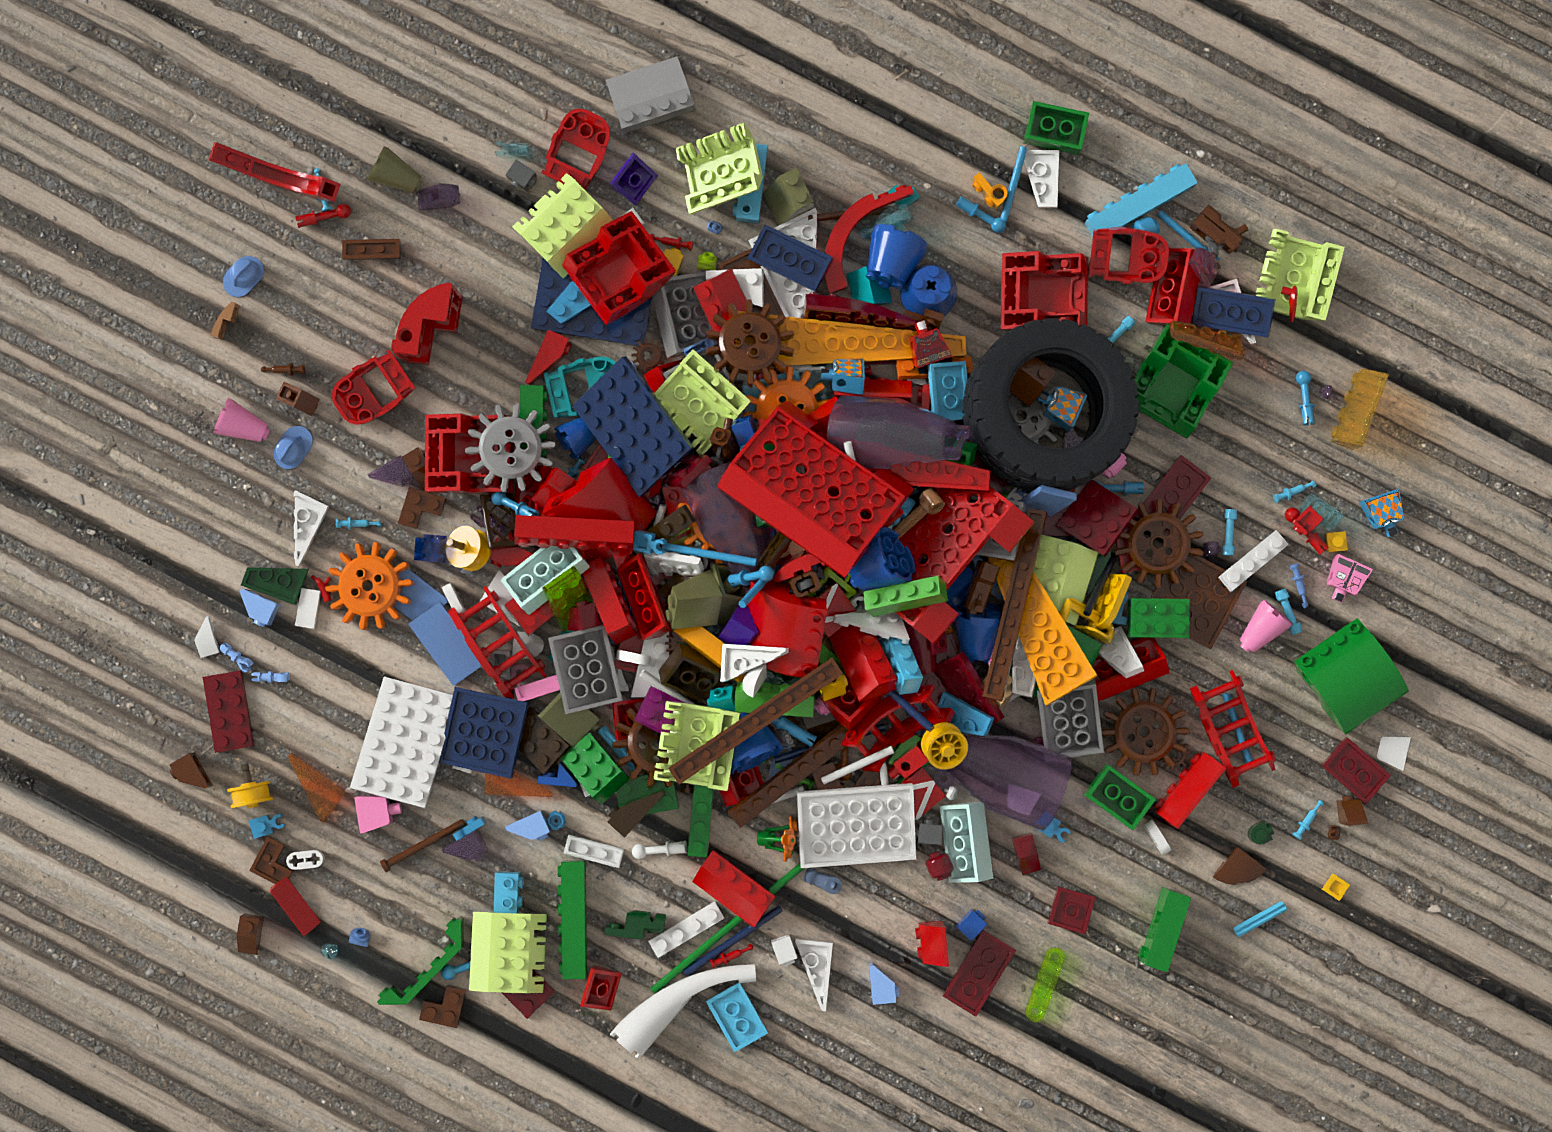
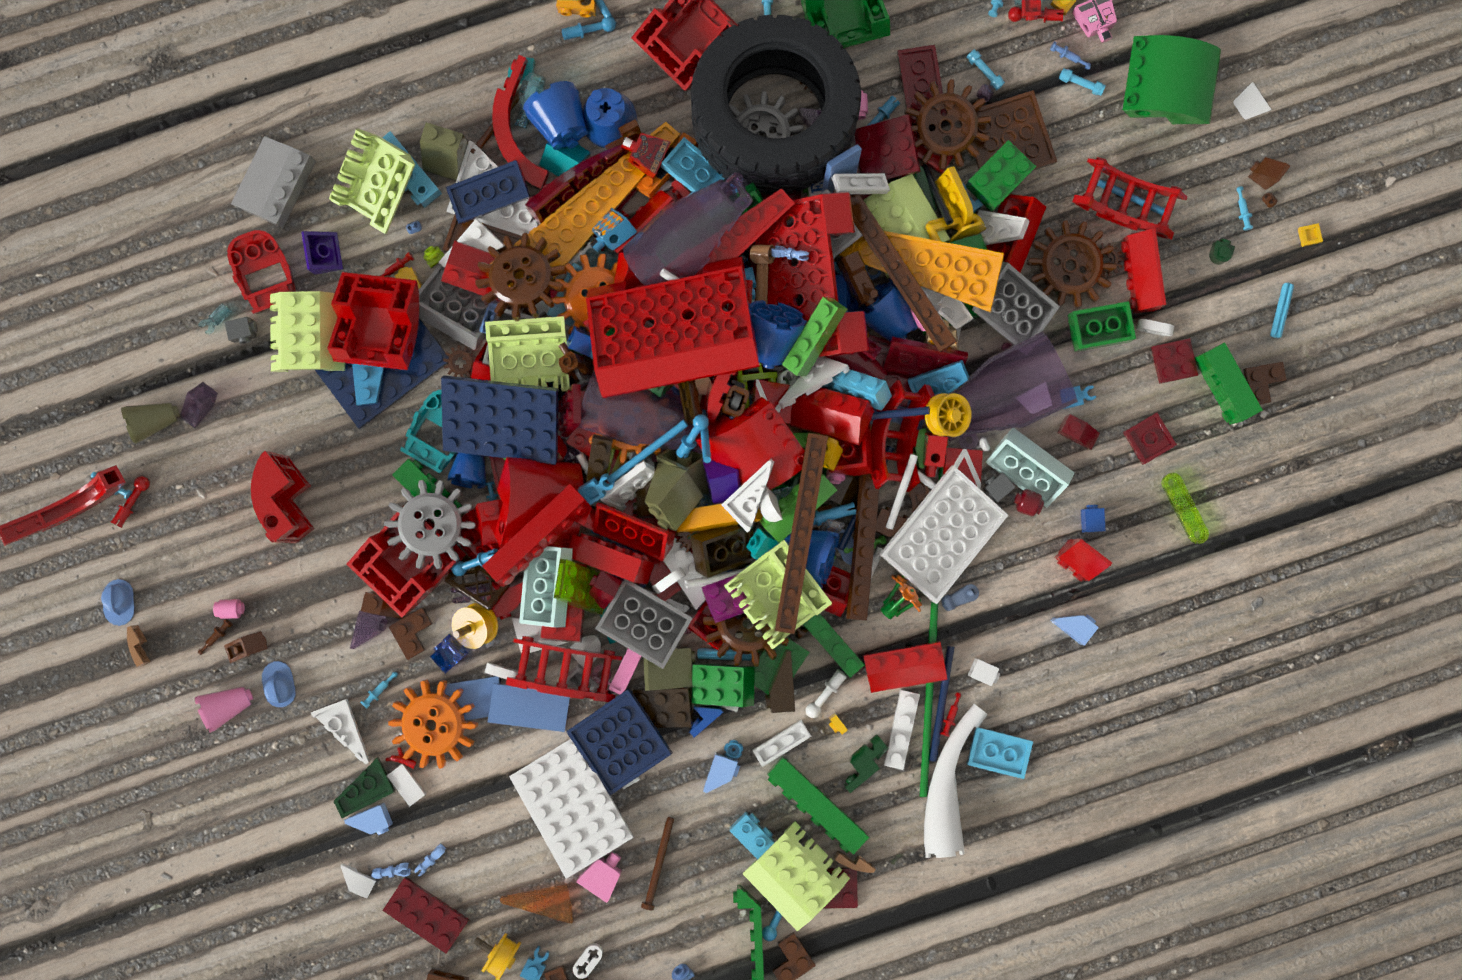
camera: 50 degrees left, 0 degrees up
red slope [332,350,416,425] -> none
reddish brown plate [342,239,401,260] -> none
clear purple slope [441,830,489,861] -> none
dark azure plate [453,816,487,841] -> none
clear orange wing [484,771,553,797] -> none
red slope [525,330,572,385] -> none
red slope [580,965,622,1011] -> none
white wing [795,939,833,1011] -> none
dark orange bar [838,747,852,781] -> none
dark red plate [942,930,1016,1017] -> none
reddish brown slope [1009,357,1056,407] -> none
torso [1037,387,1087,432] -> none
reddish brown brick [1212,847,1266,885] -> none
white plate [1218,530,1289,592] -> none
bright pink cone [1240,599,1292,653] -> none
dark red plate [1321,737,1391,804] -> none
none -> bright pink brick [213,599,245,619]
none -> light blue piece [771,246,809,261]
none -> yellow plate [829,713,848,735]
none -> white tile [832,173,890,194]
none -> medium nougat slope [834,851,876,873]
none -> dark red plate [1151,338,1198,384]
none -> reddish brown plate [1243,362,1287,405]

